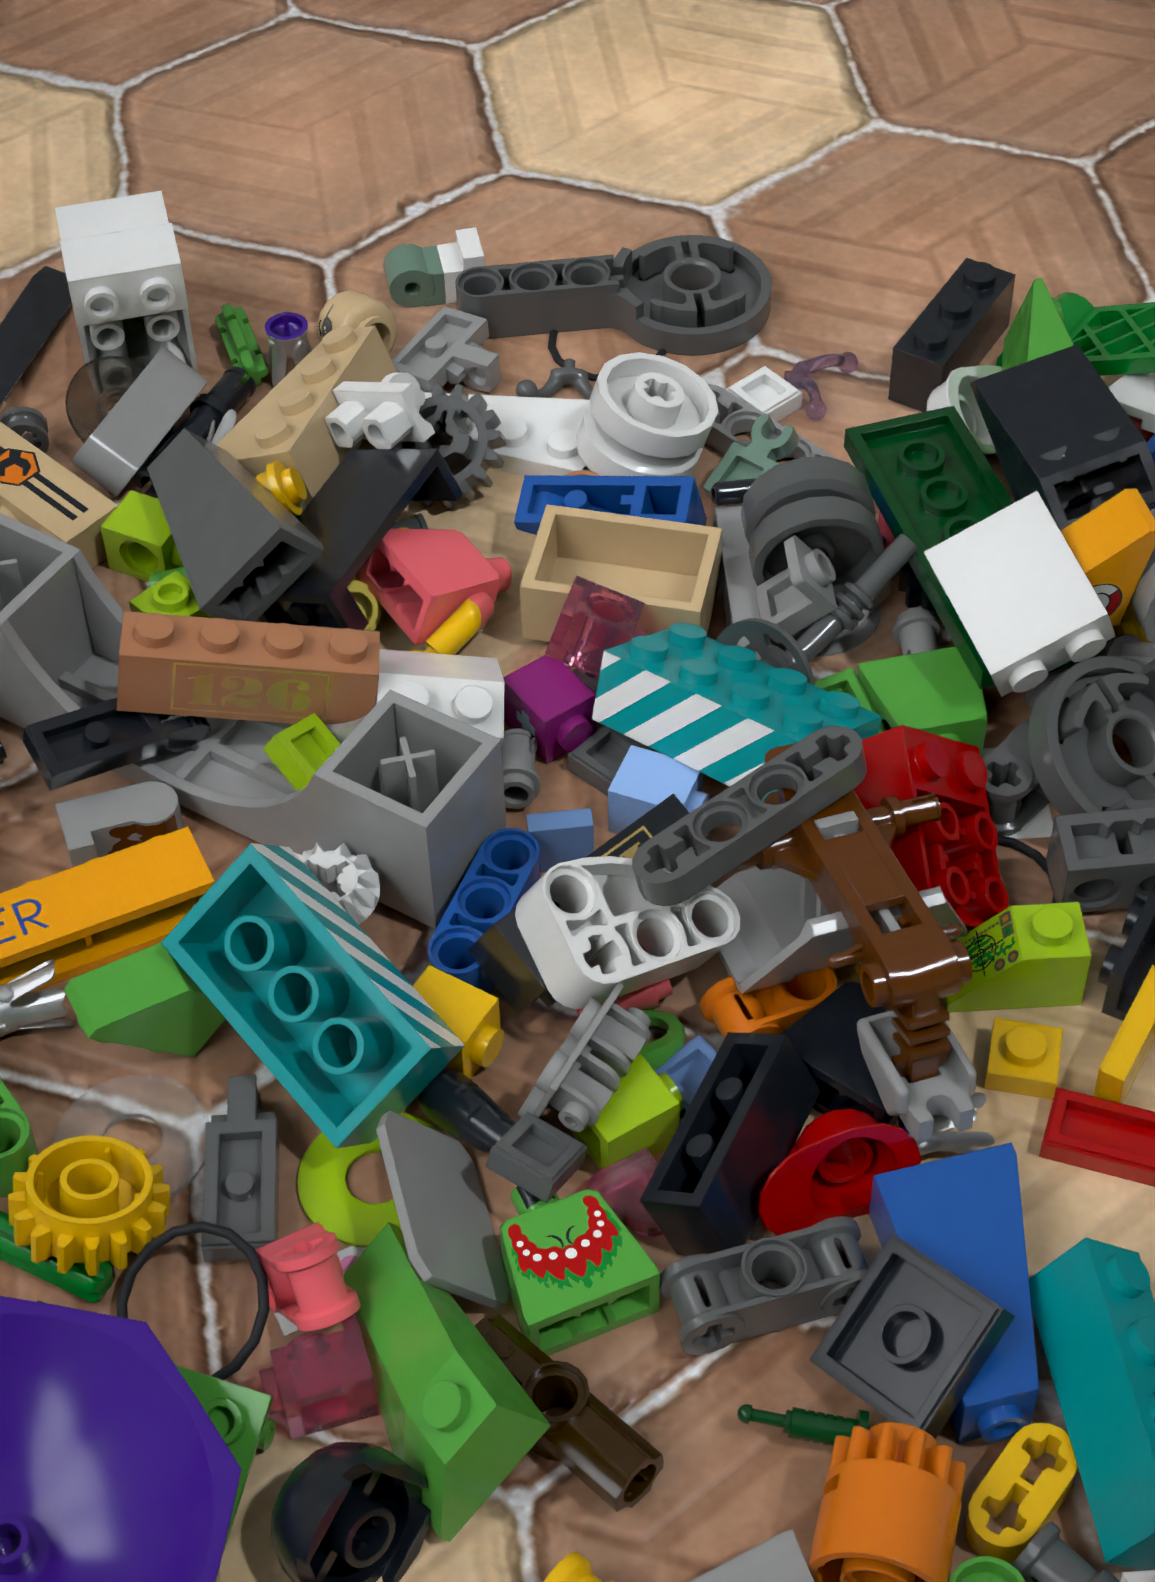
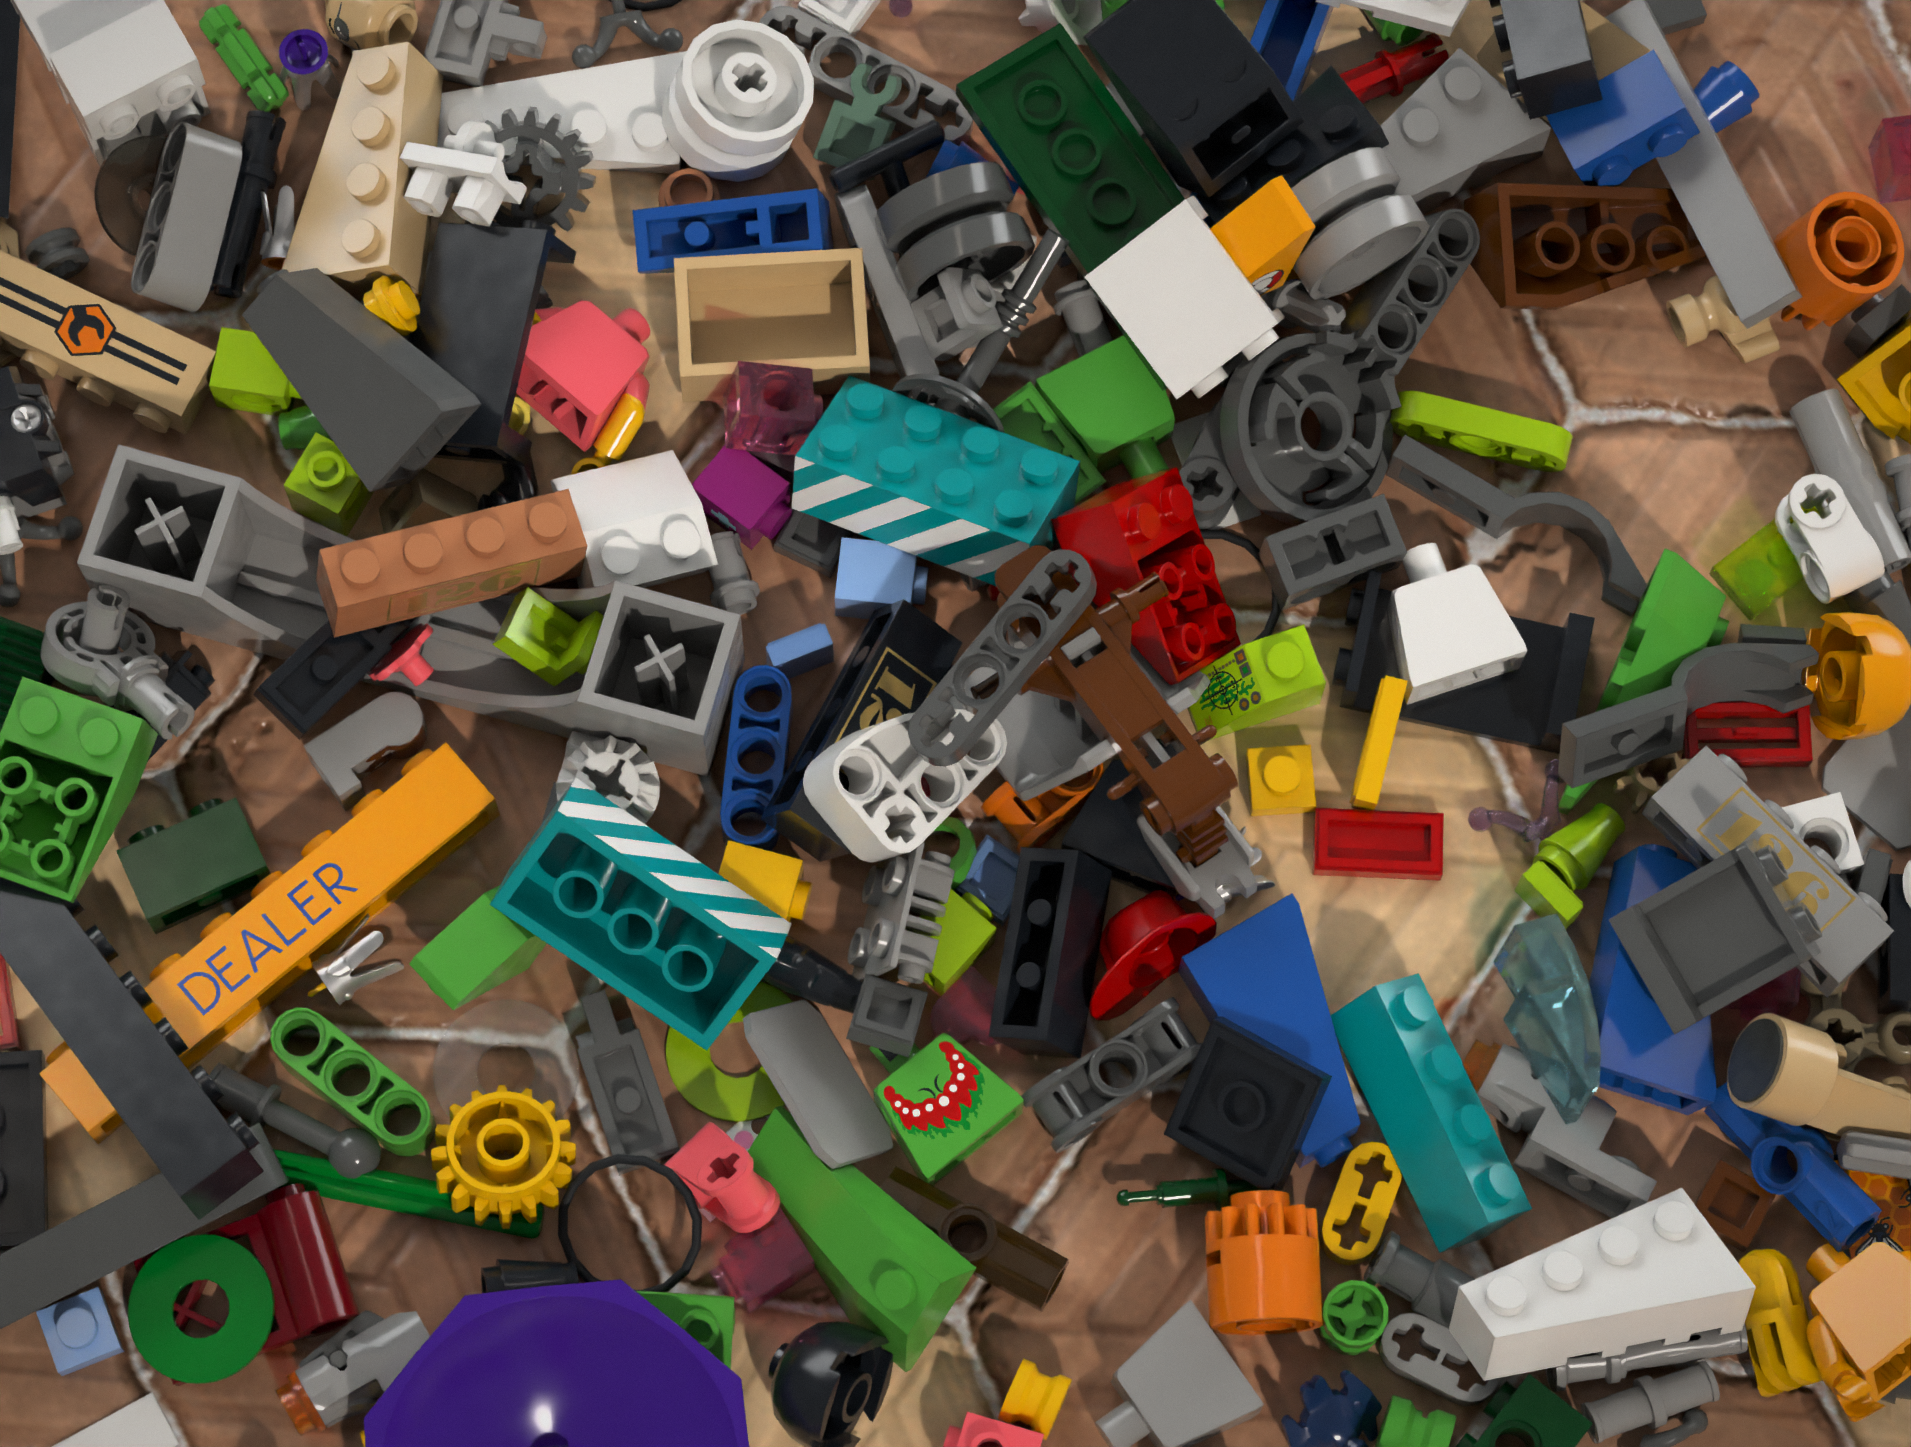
camera: 20 degrees left, 25 degrees up
none -> coral plant [368,623,434,686]

